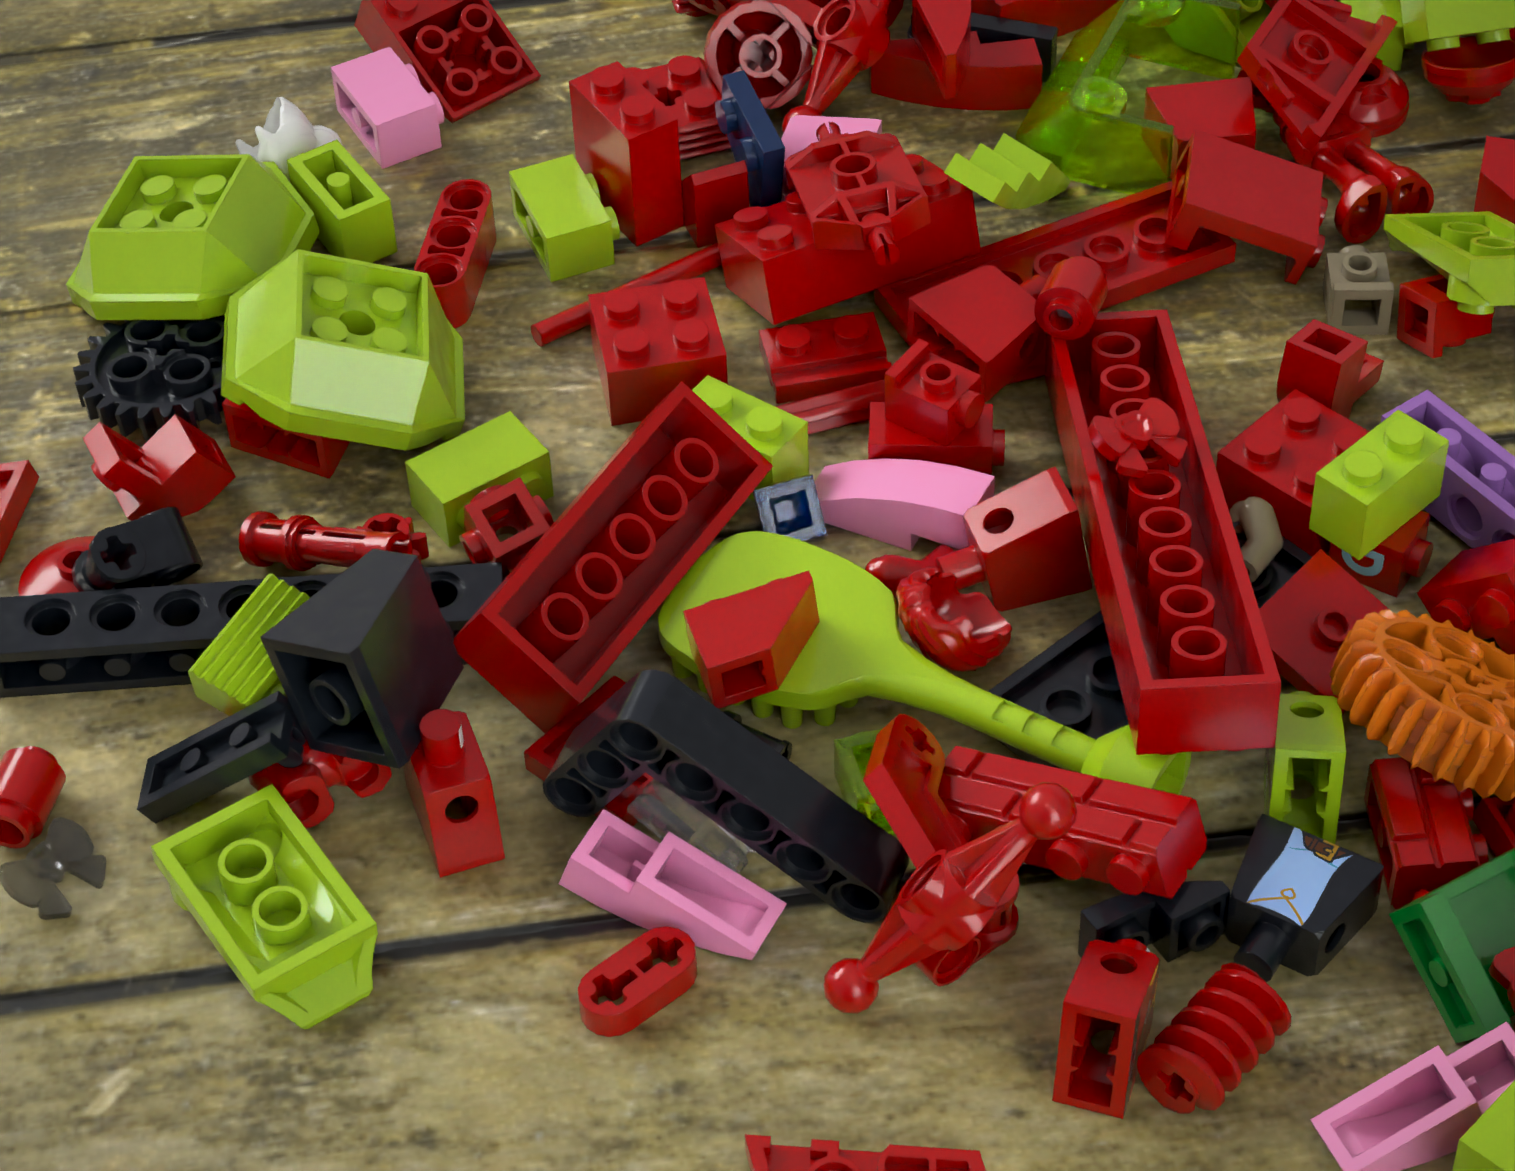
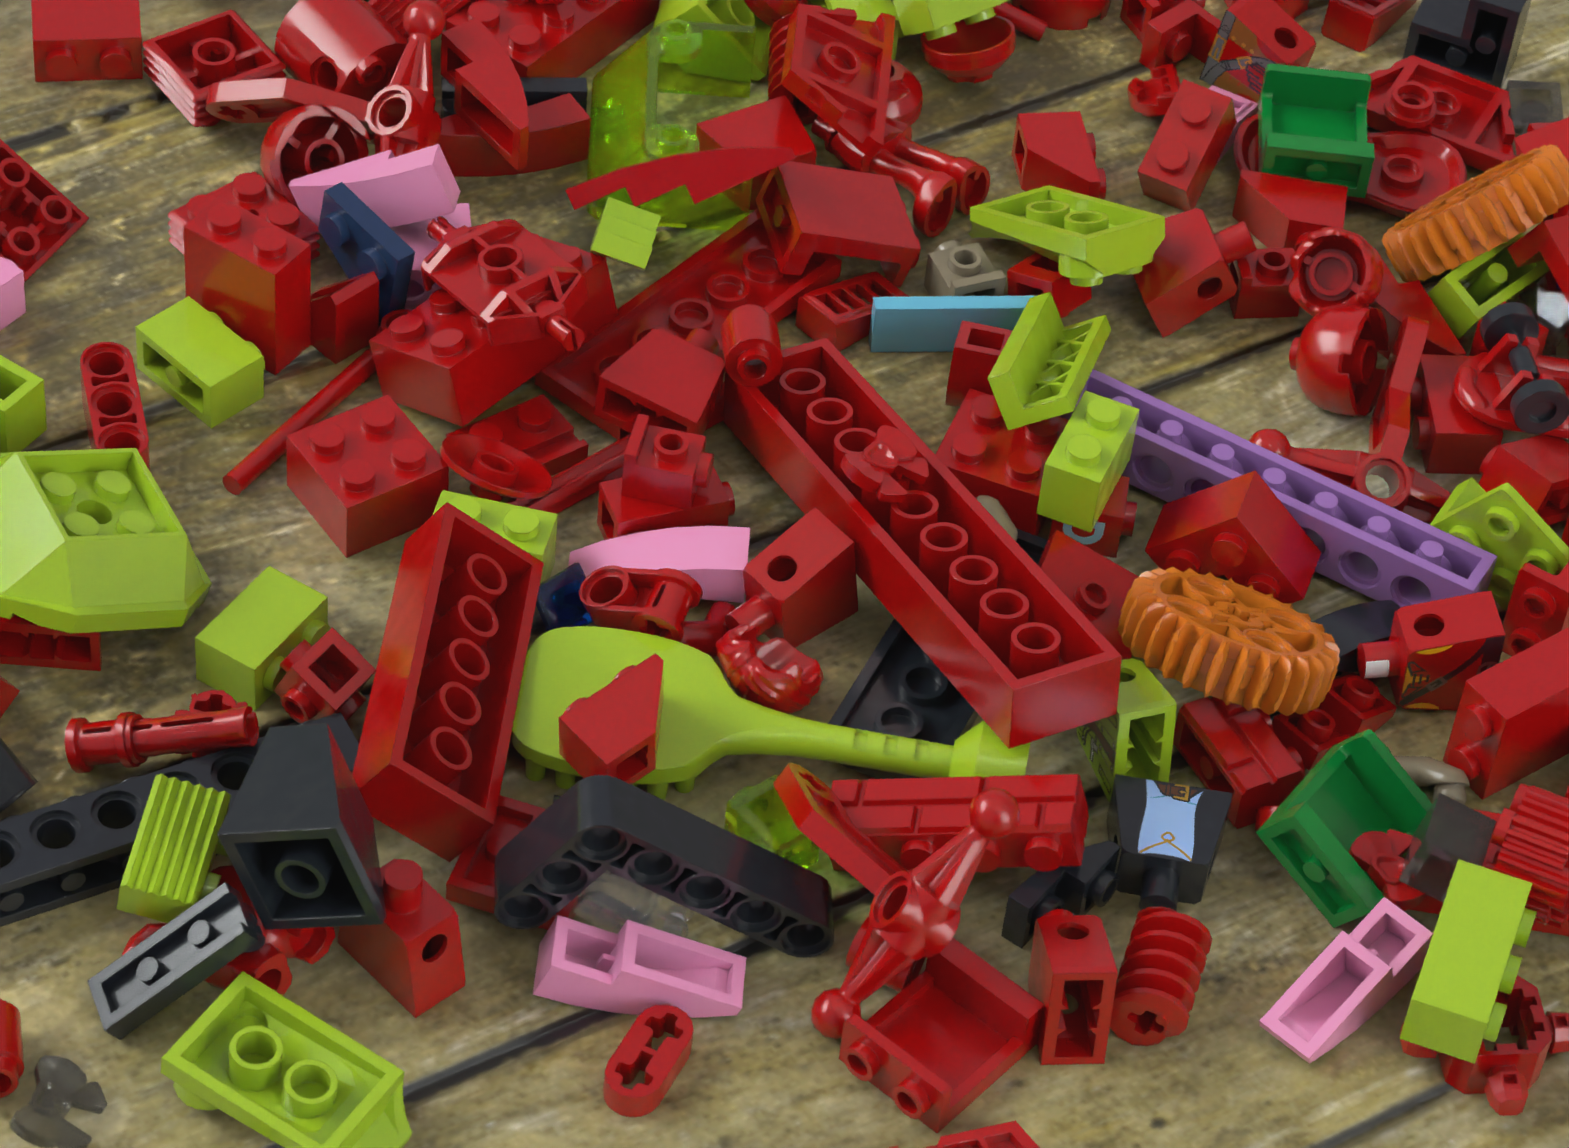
camera: 30 degrees left, 0 degrees up
none -> bright pink slope [288,144,461,233]
none -> red dish [440,434,553,502]
none -> red slope [565,147,796,210]
none -> red piece [579,565,703,643]
none -> red slope [795,271,909,352]
none -> red panel [839,938,1045,1134]
none -> medium azure tile [868,295,1038,352]
none -> lime fence [987,292,1111,430]

